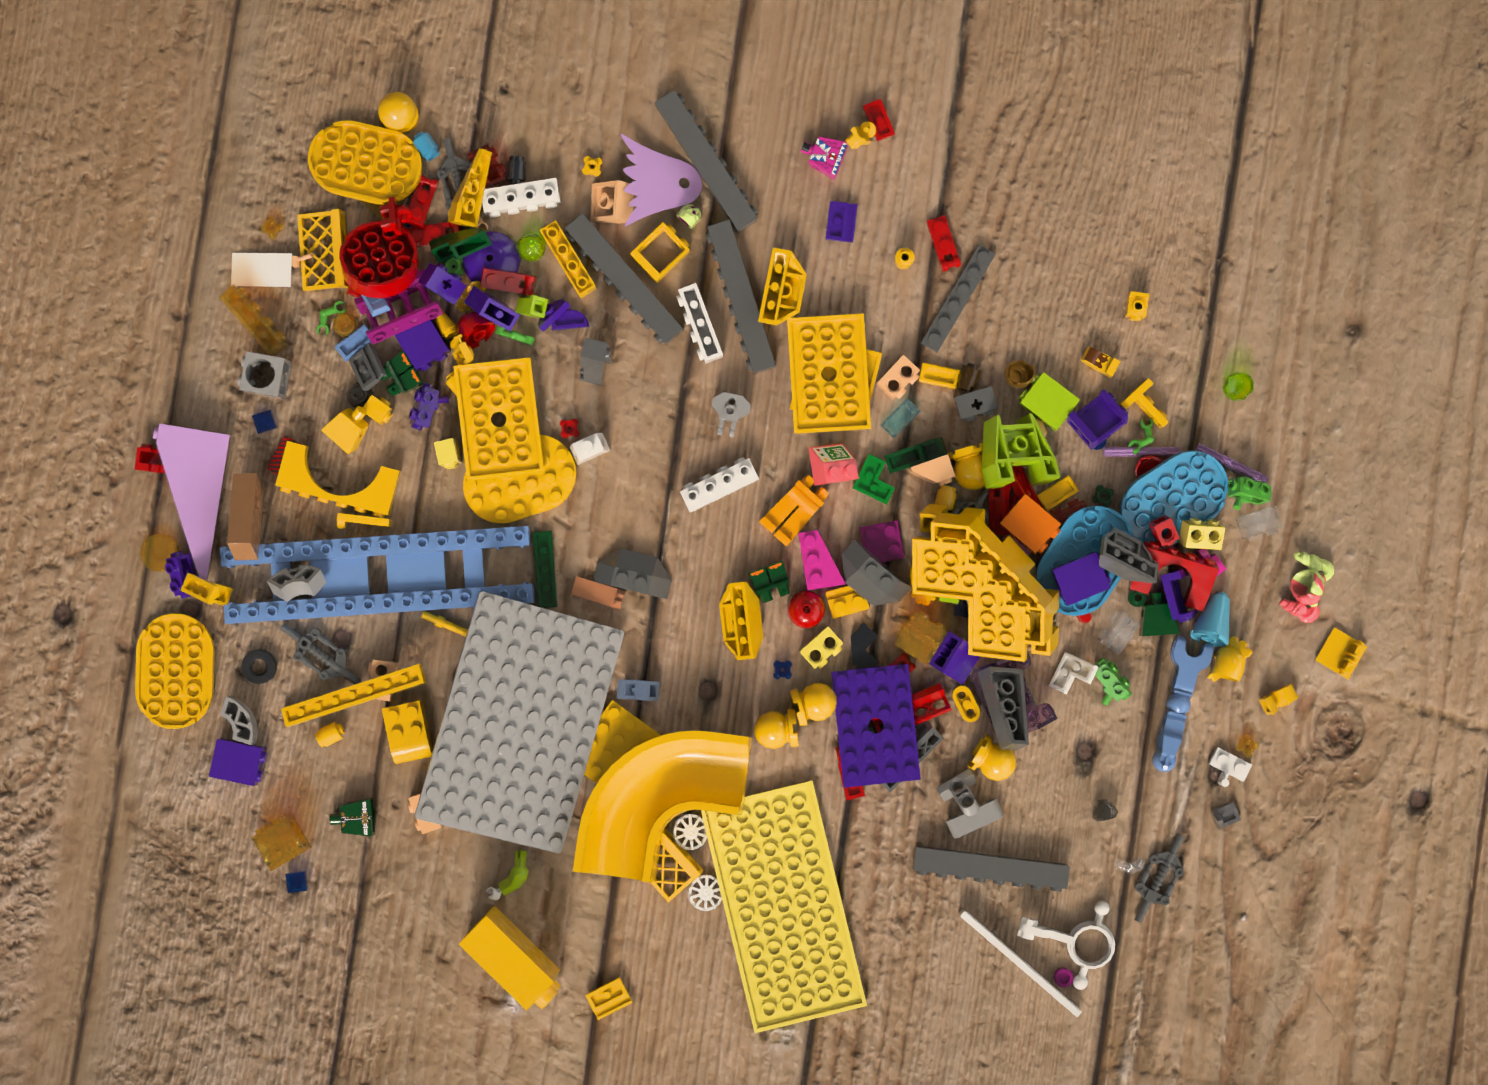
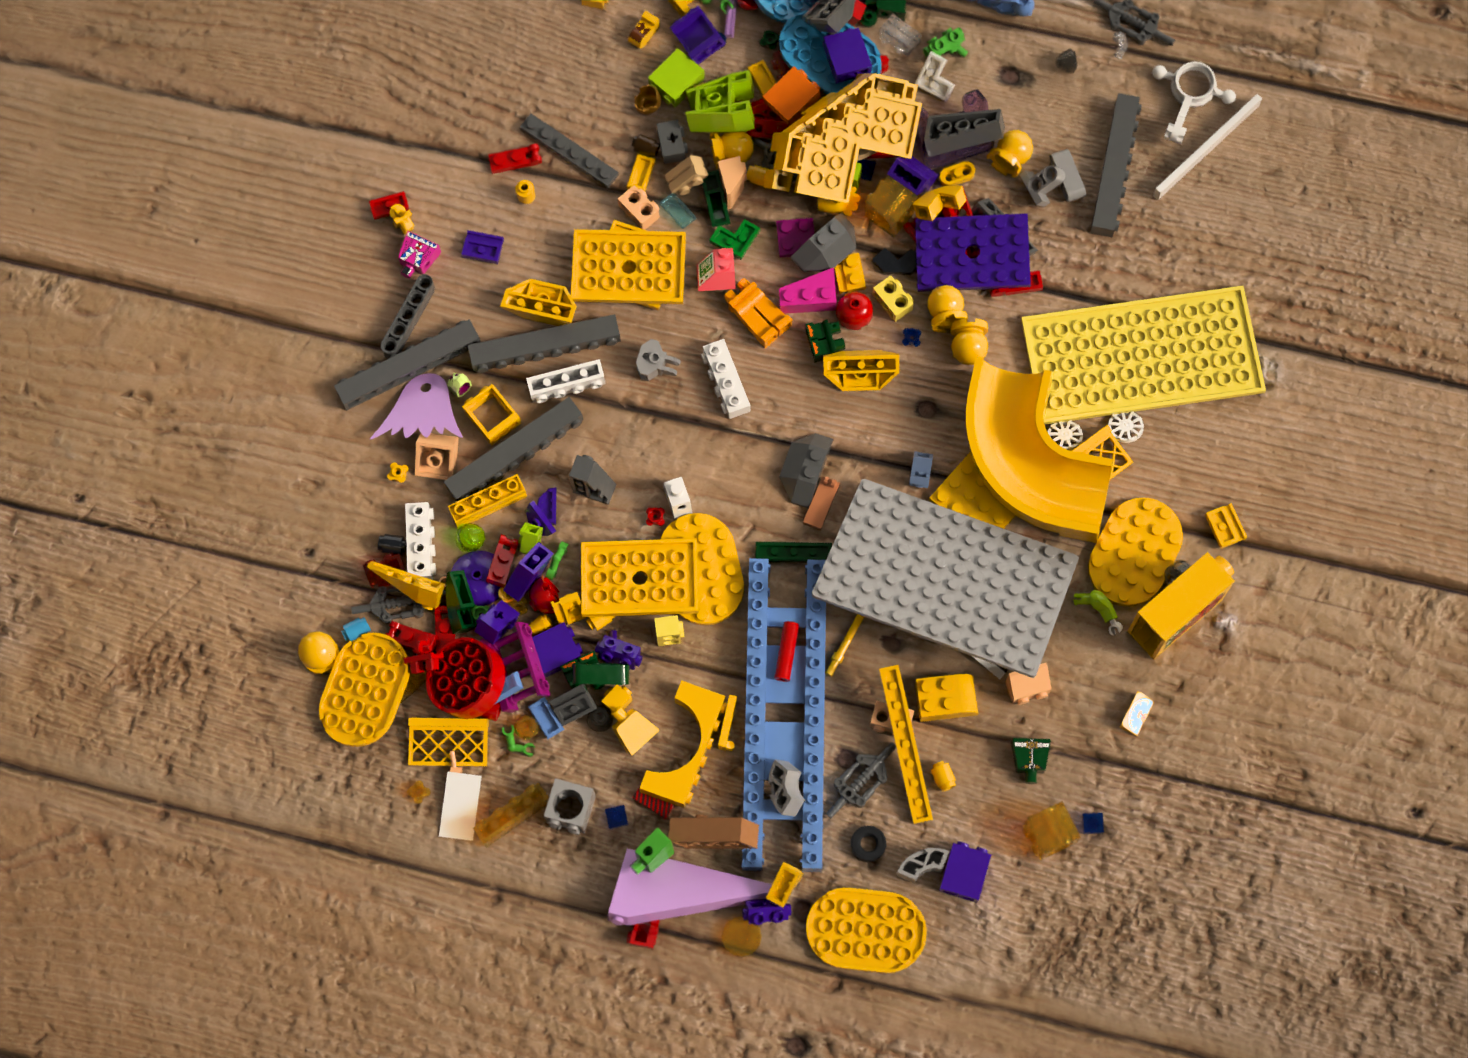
camera: 80 degrees left, 15 degrees down
magenta tile [1053,967,1074,988] -> none
none -> dark grey beam [381,274,435,359]
none -> dark green beam [572,663,630,685]
none -> bright green torso [630,827,674,875]
none -> tan brick [665,155,708,195]
none -> red piece [774,621,799,682]
none -> yellow brick [912,185,966,221]
none -> yellow plate [1088,498,1183,606]
none -> slope [1119,691,1154,736]
none -> clear smoke head [1165,560,1191,585]

